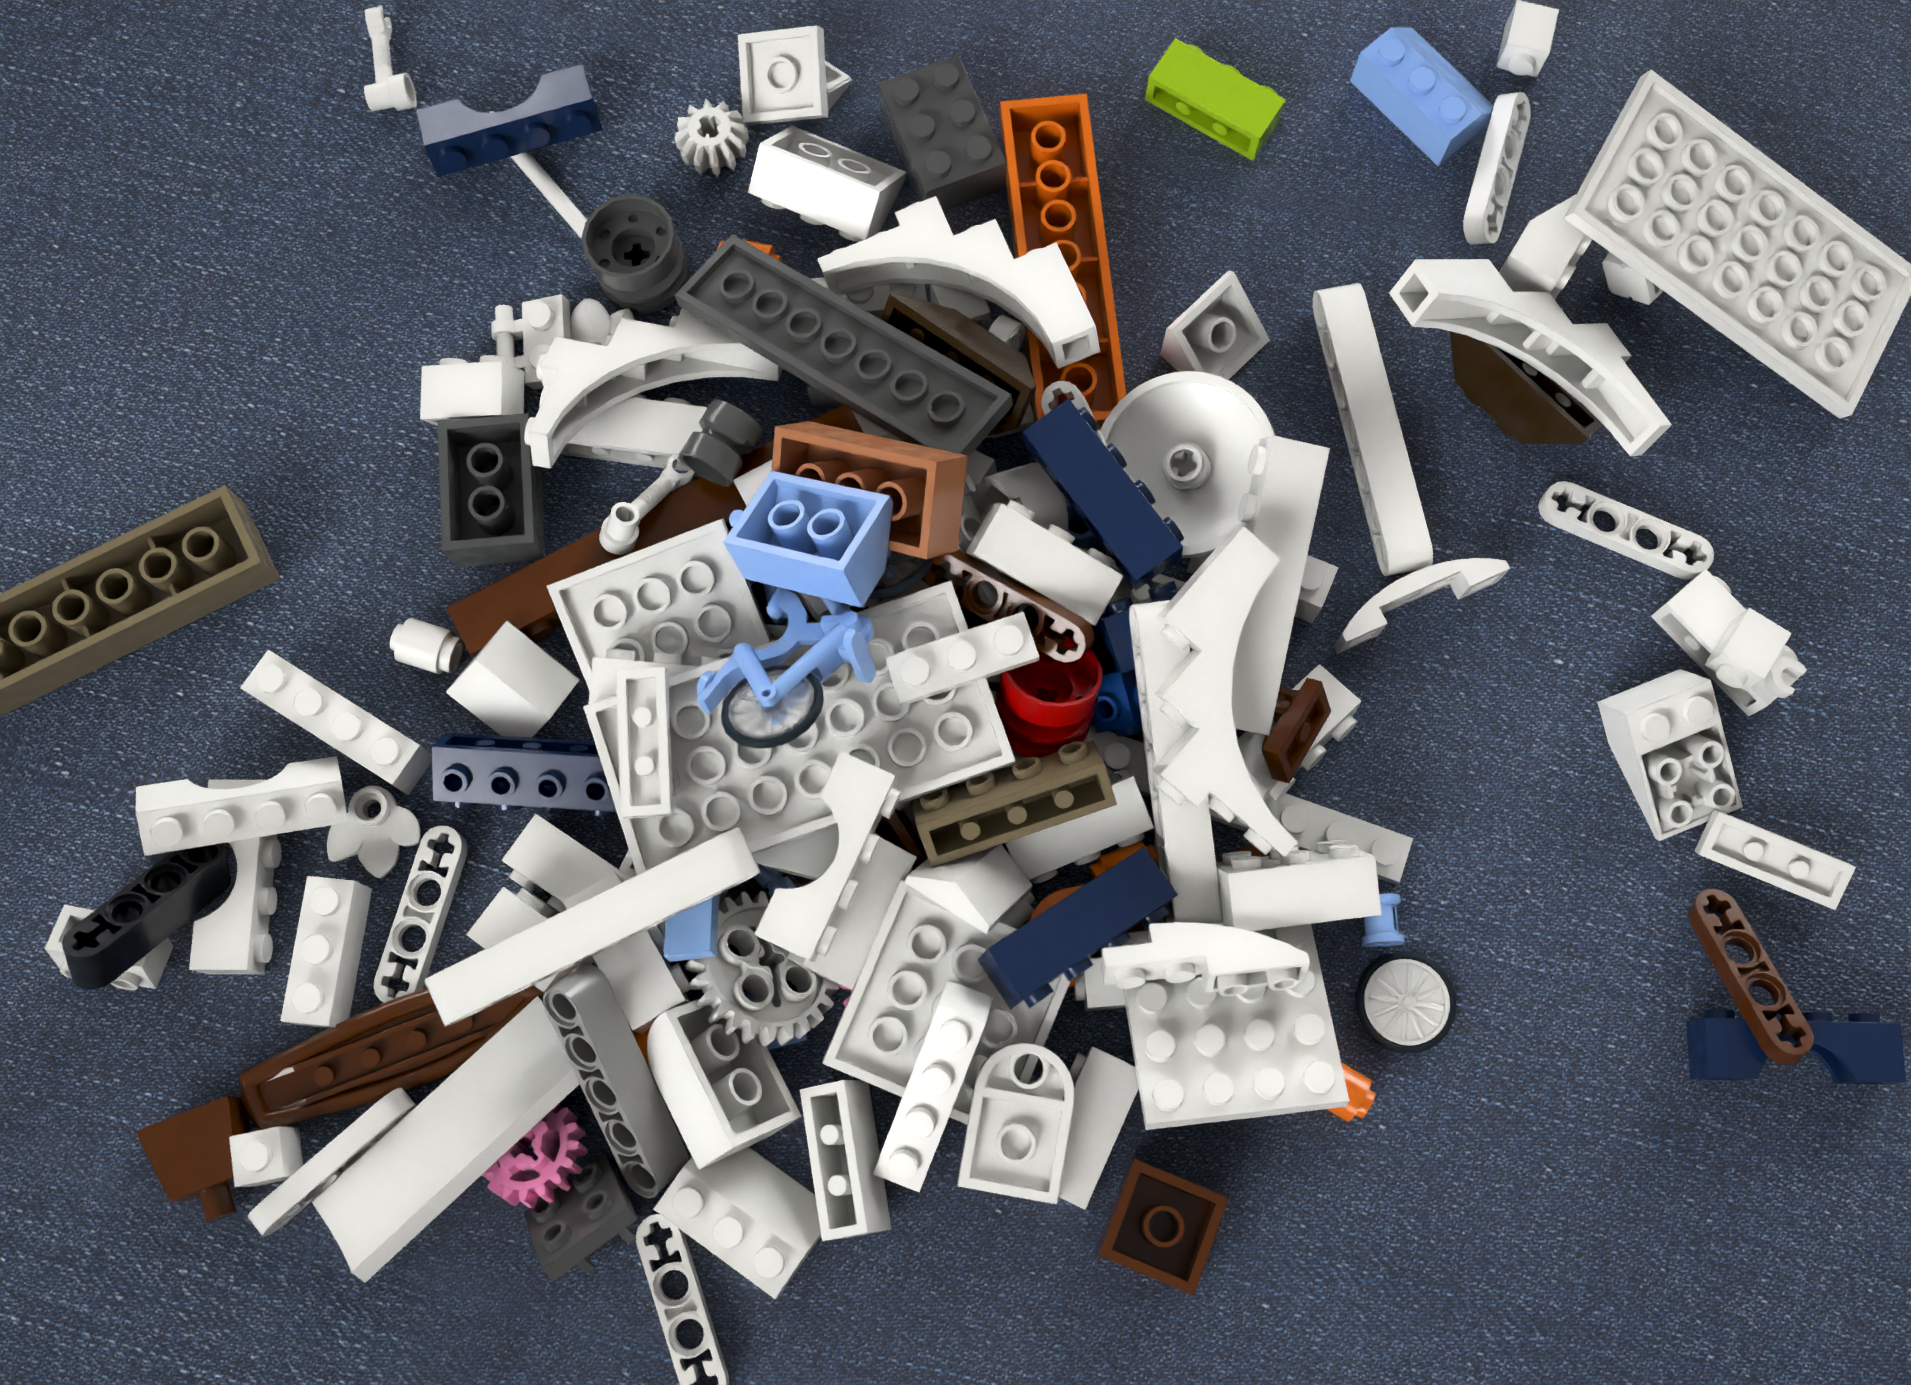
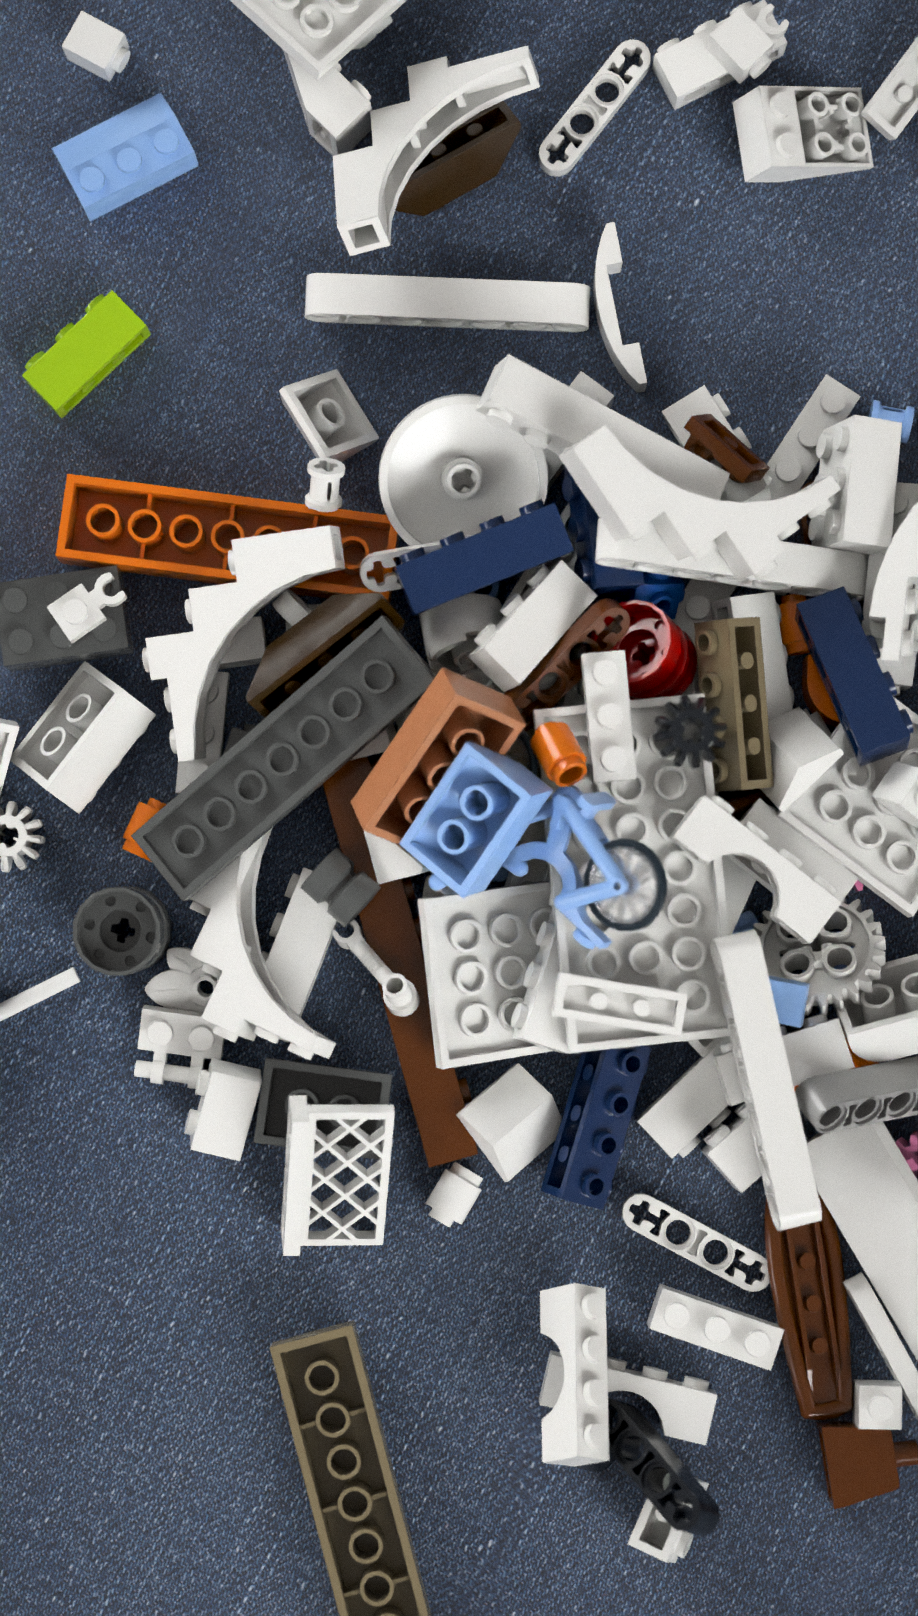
camera: 75 degrees left, 10 degrees up
white arch [240,650,432,796] -> none
white plate [327,786,421,879] -> none
white beam [1463,92,1530,245] -> none
none -> white plate [47,573,127,644]
none -> white fence [281,1095,395,1256]
none -> white bush [305,458,345,512]
none -> orange brick [530,721,587,787]
none -> black gear [652,695,727,769]

